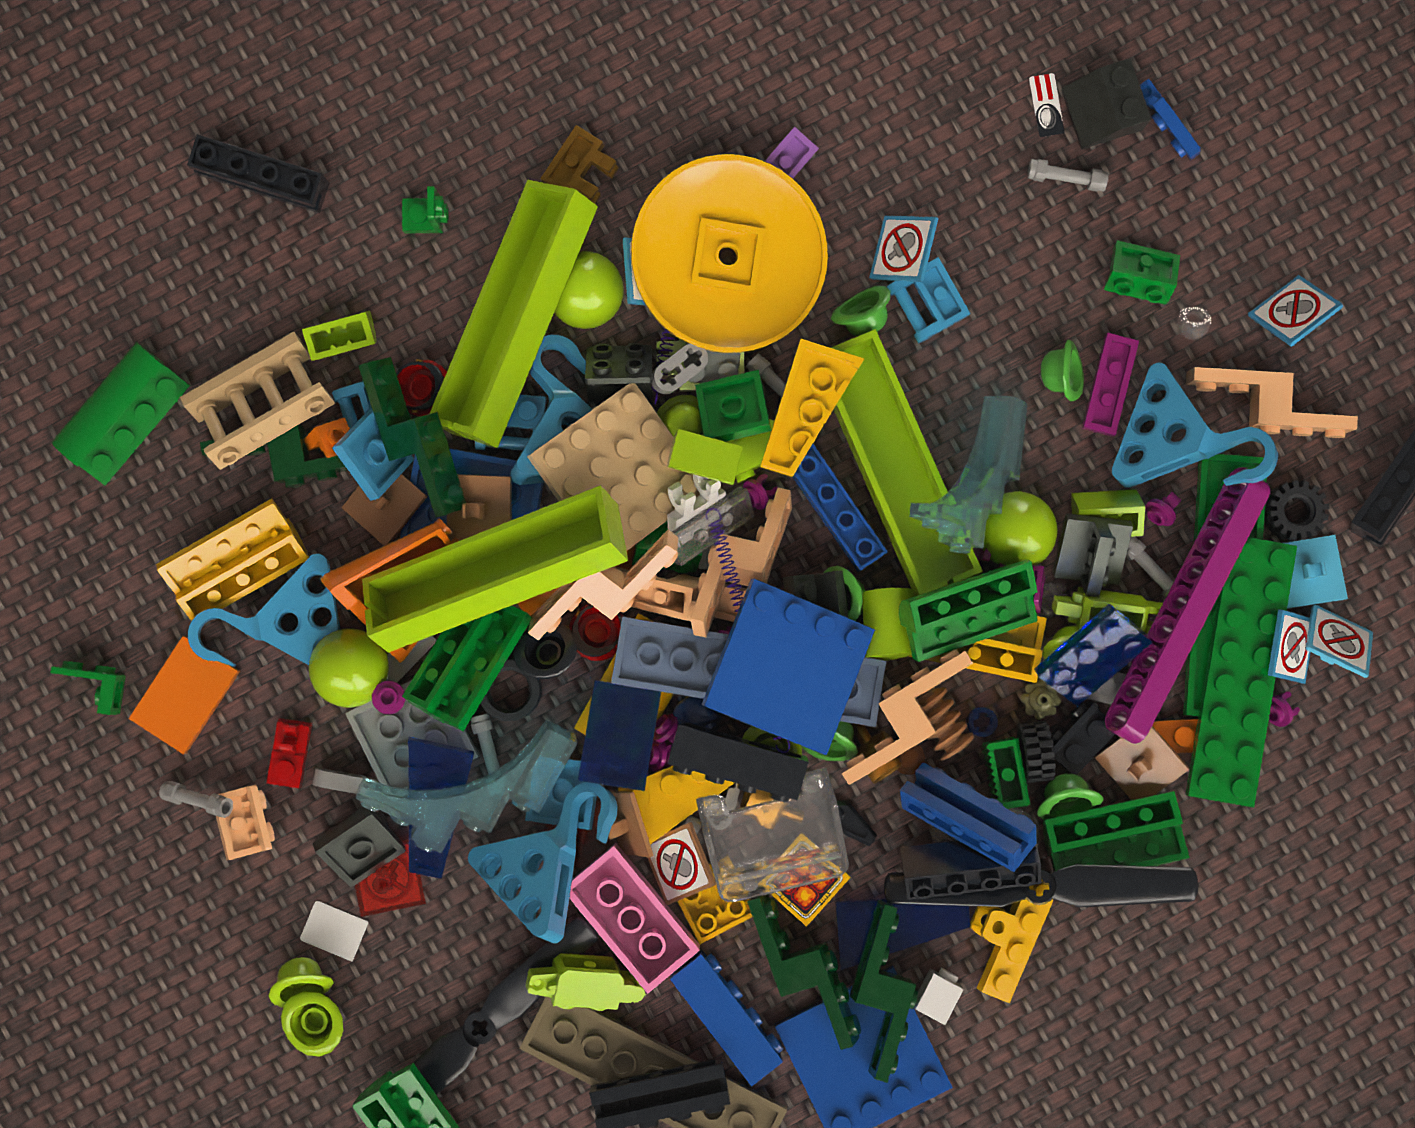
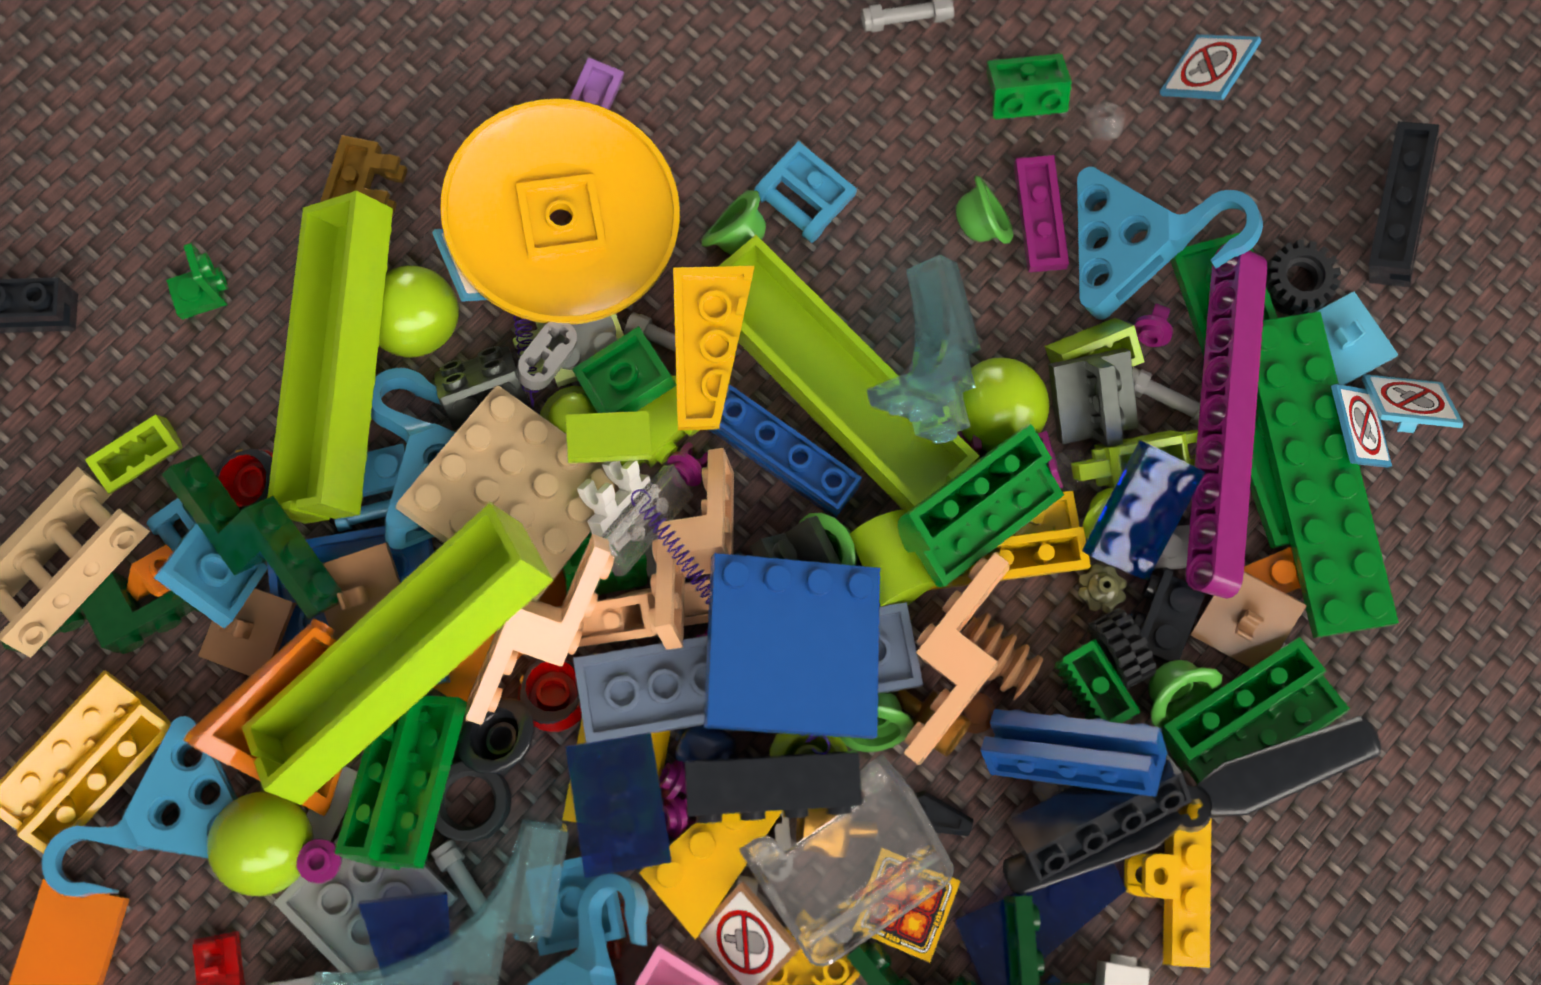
camera: 20 degrees left, 10 degrees down
medium nougat piece [608,790,654,858] -> none
piece [869,216,938,282] -> none
clear blue bush [966,707,998,737] -> none
light nougat bracket [1186,367,1358,438] -> none
magenta plate [1269,692,1300,727] -> none

